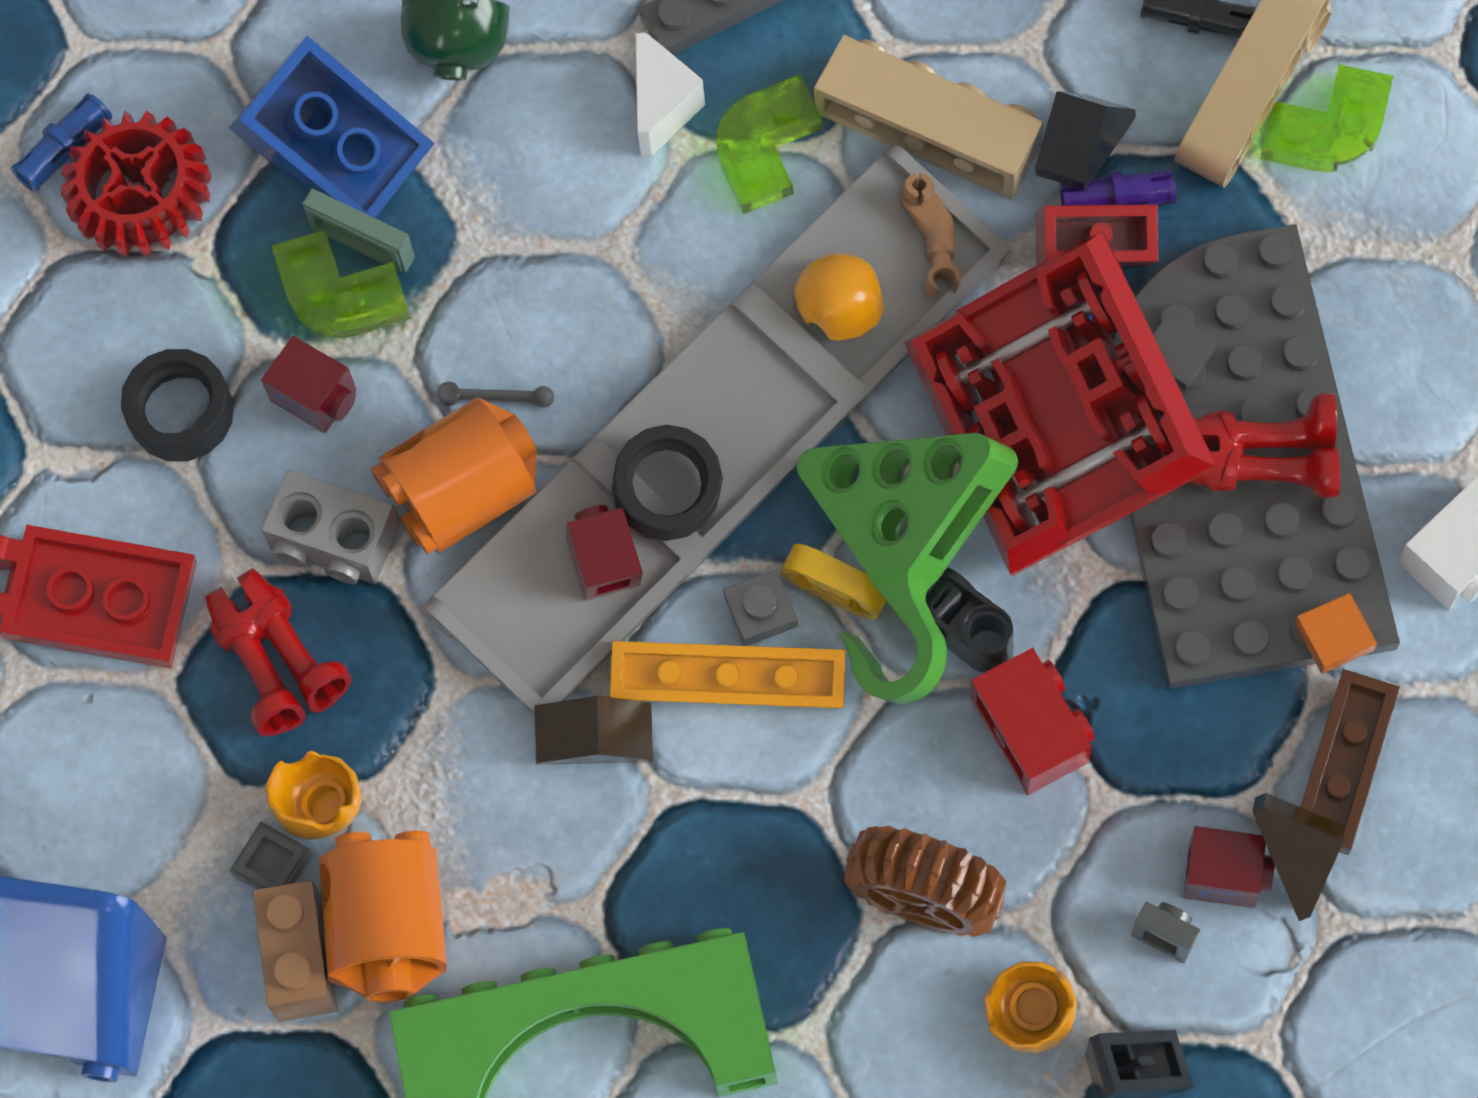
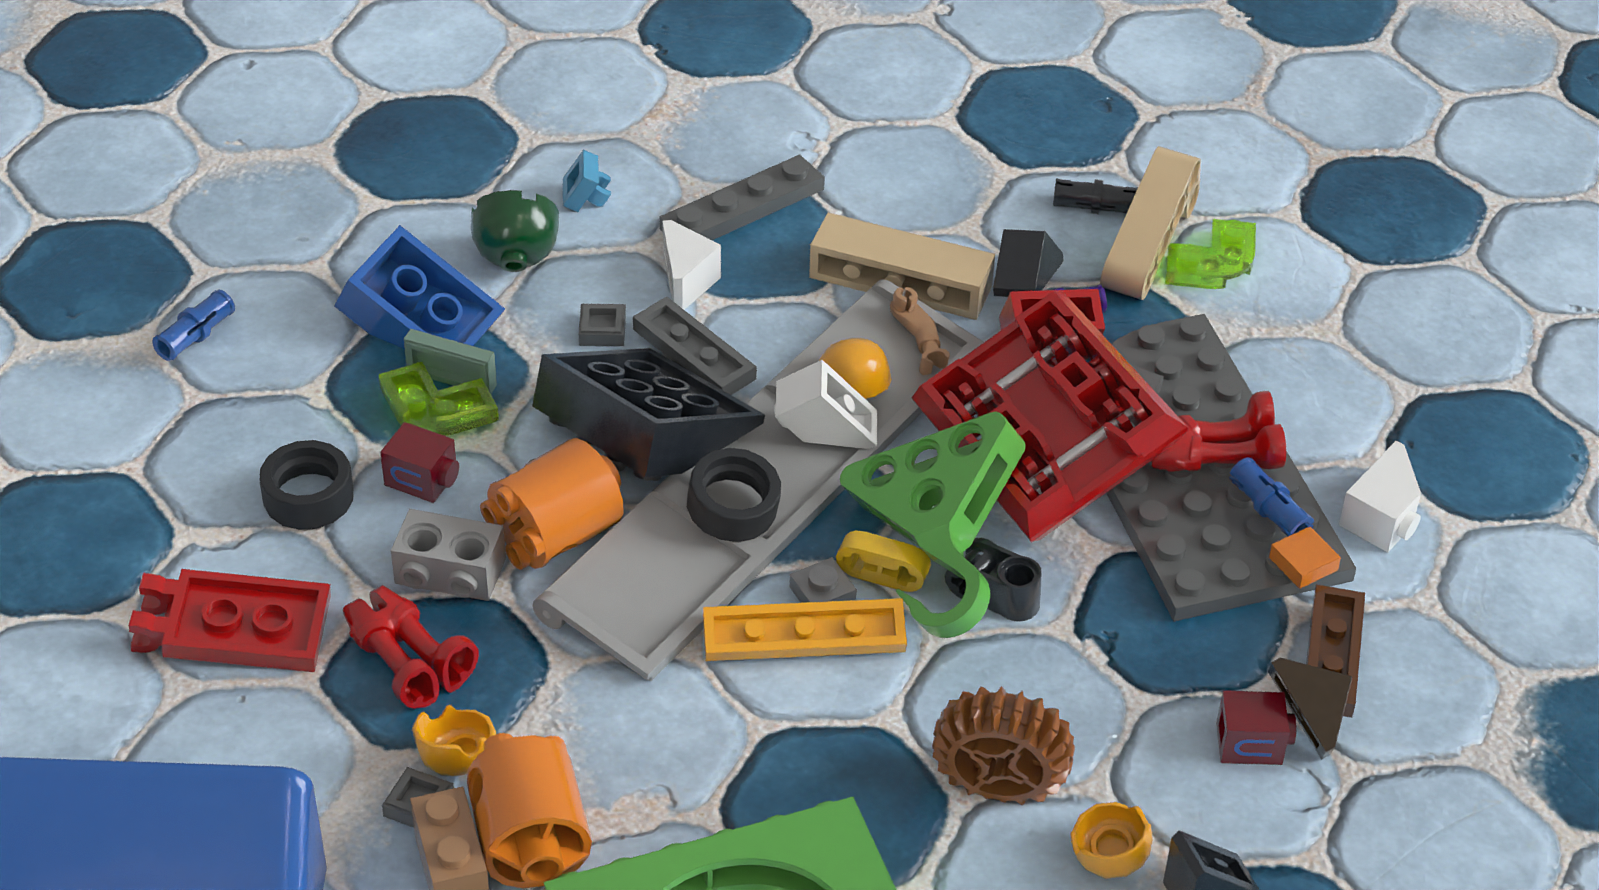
camera: 15 degrees left, 25 degrees down
red gear [61,110,211,257] -> none
dark brown slope [534,695,653,765] -> none
dark red brick [566,505,643,601] -> none
clear neon green plate [716,74,822,214] -> none
red brick [970,647,1095,796] -> none
dark grey plate [1131,901,1200,963] -> none
none -> black slope [532,348,765,481]
none -> dark grey tile [579,304,626,346]
none -> dark grey plate [633,297,757,395]
none -> white slope [774,360,877,449]
none -> blue pin [1229,458,1314,537]

